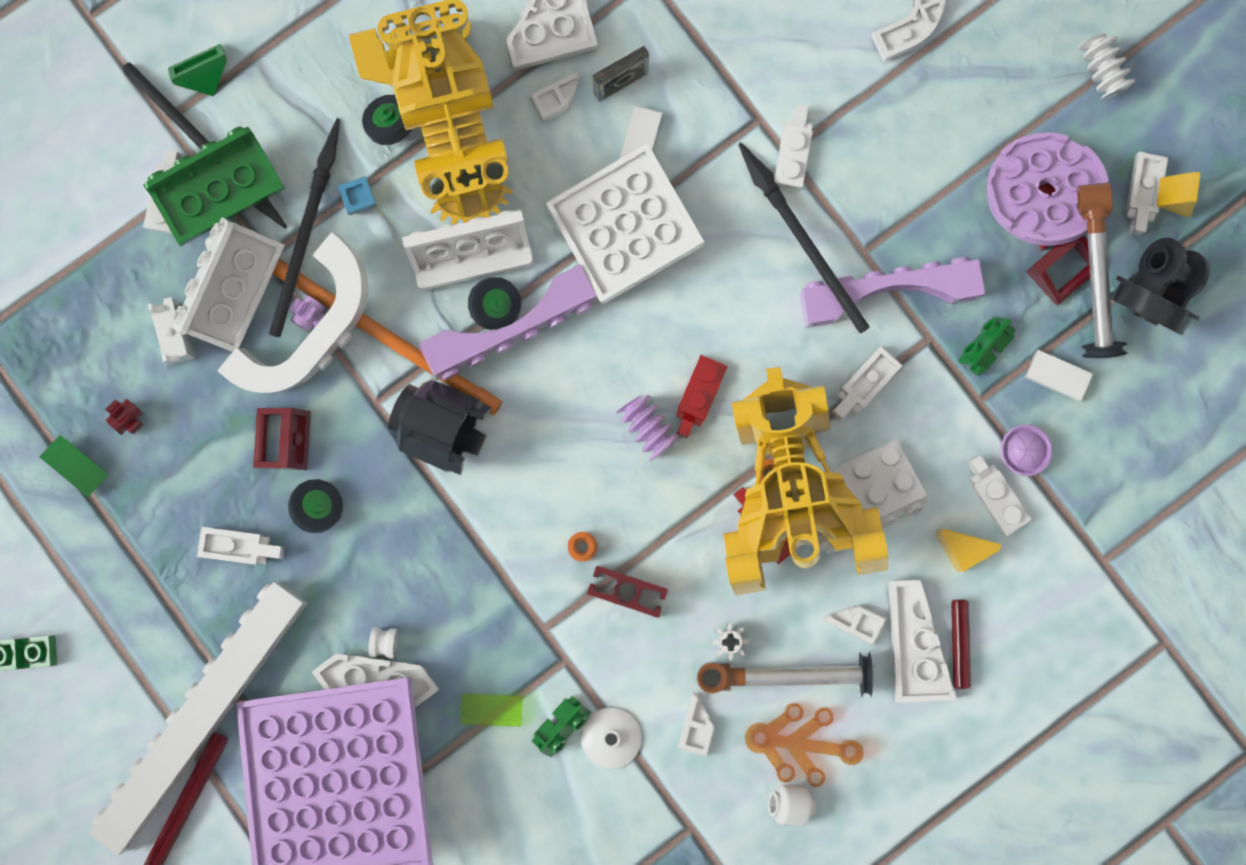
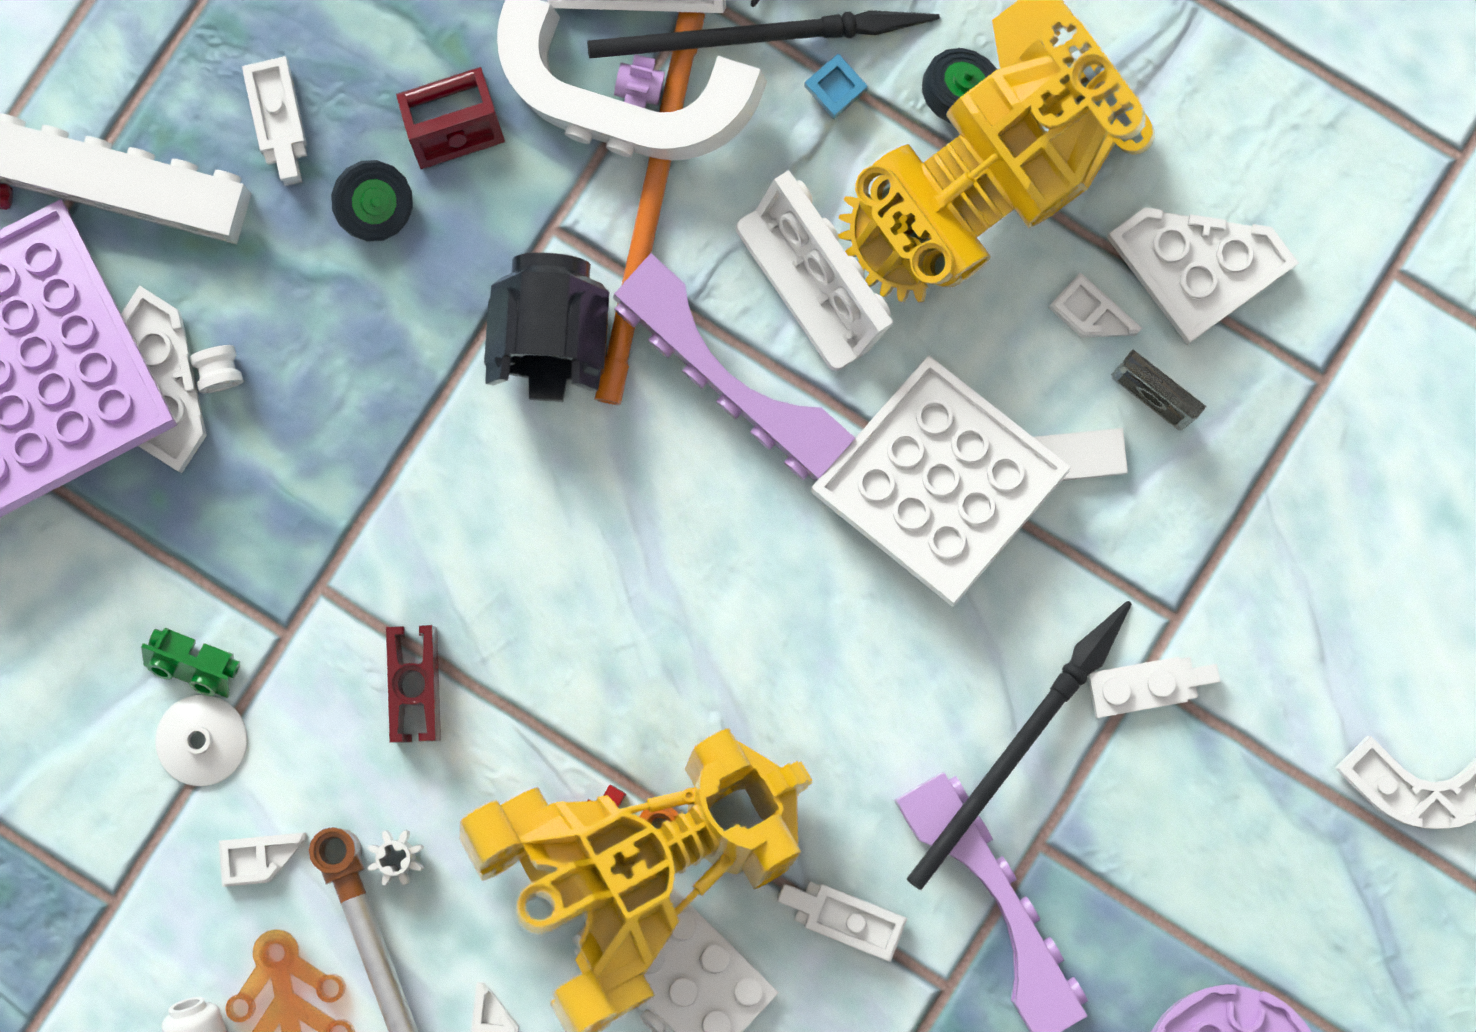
camera: 75 degrees right, 0 degrees up
clear neon green tile [460,693,523,727] -> none
black wheel [468,277,521,330] -> none
orange plate [568,532,598,562] -> none
lavender piece [616,394,678,461] -> none
red hinge [676,355,728,438] -> none

